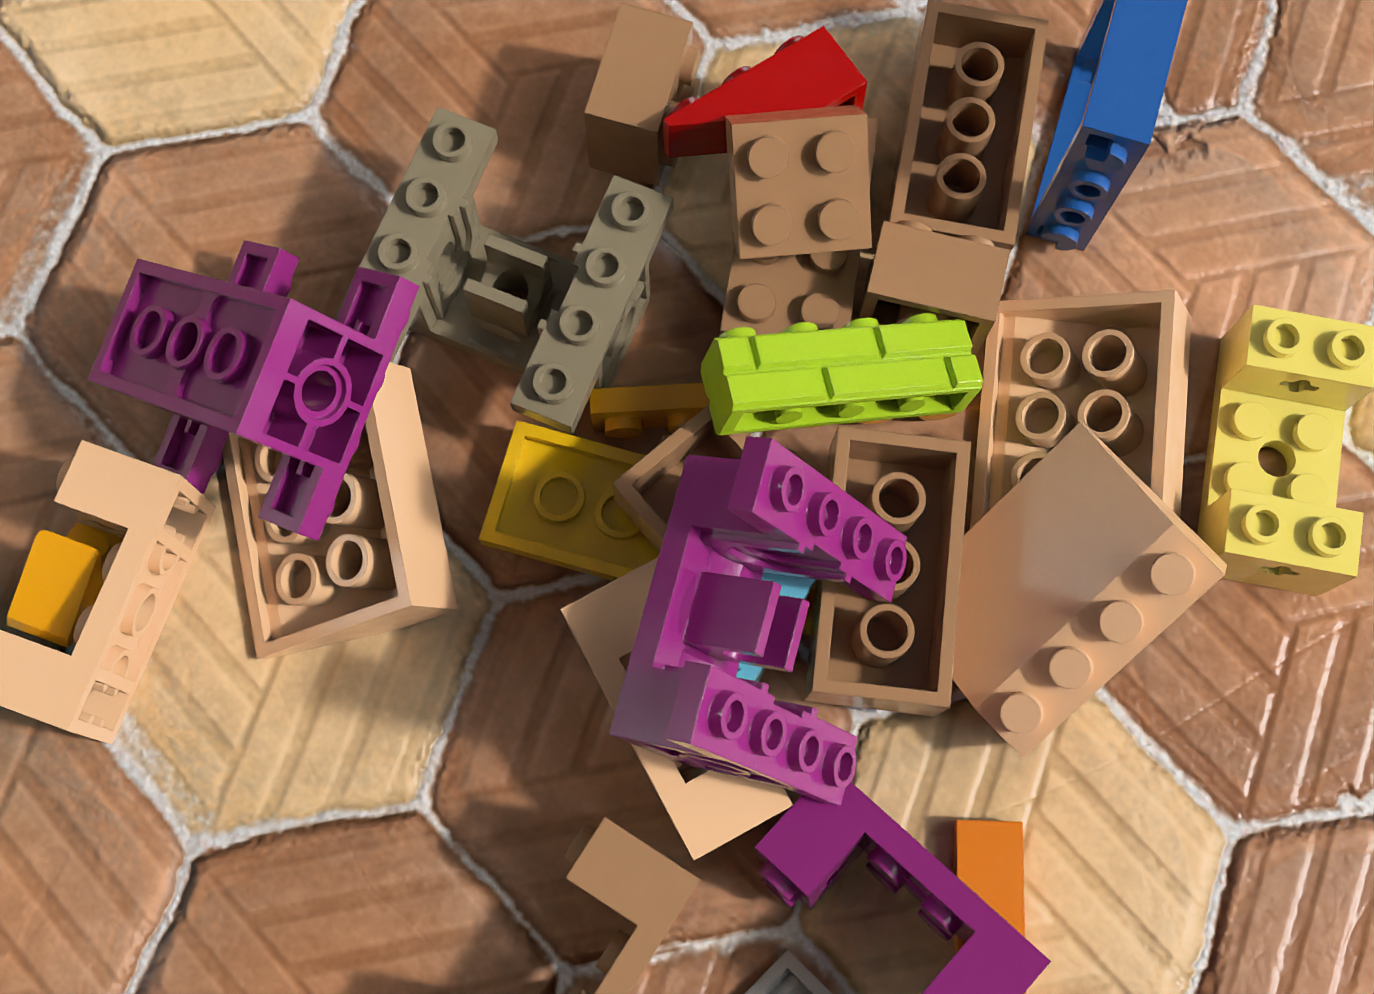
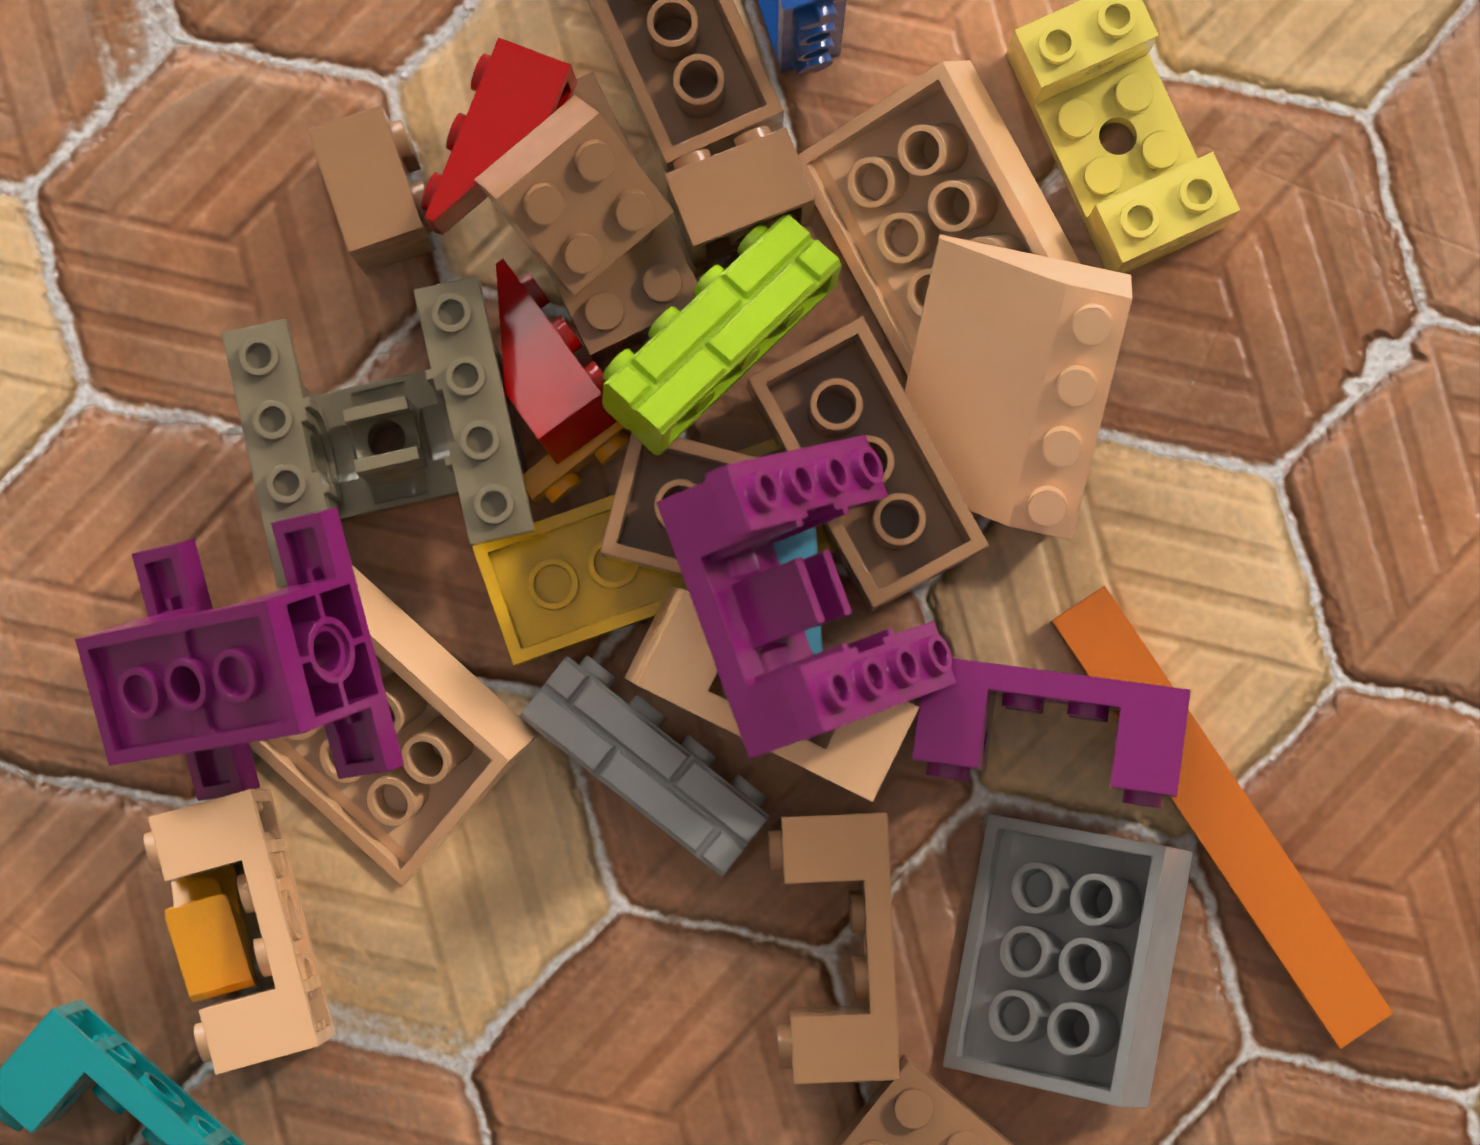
camera: 30 degrees left, 10 degrees up
none -> slope [496,258,617,464]
none -> light grey brick [519,655,770,877]

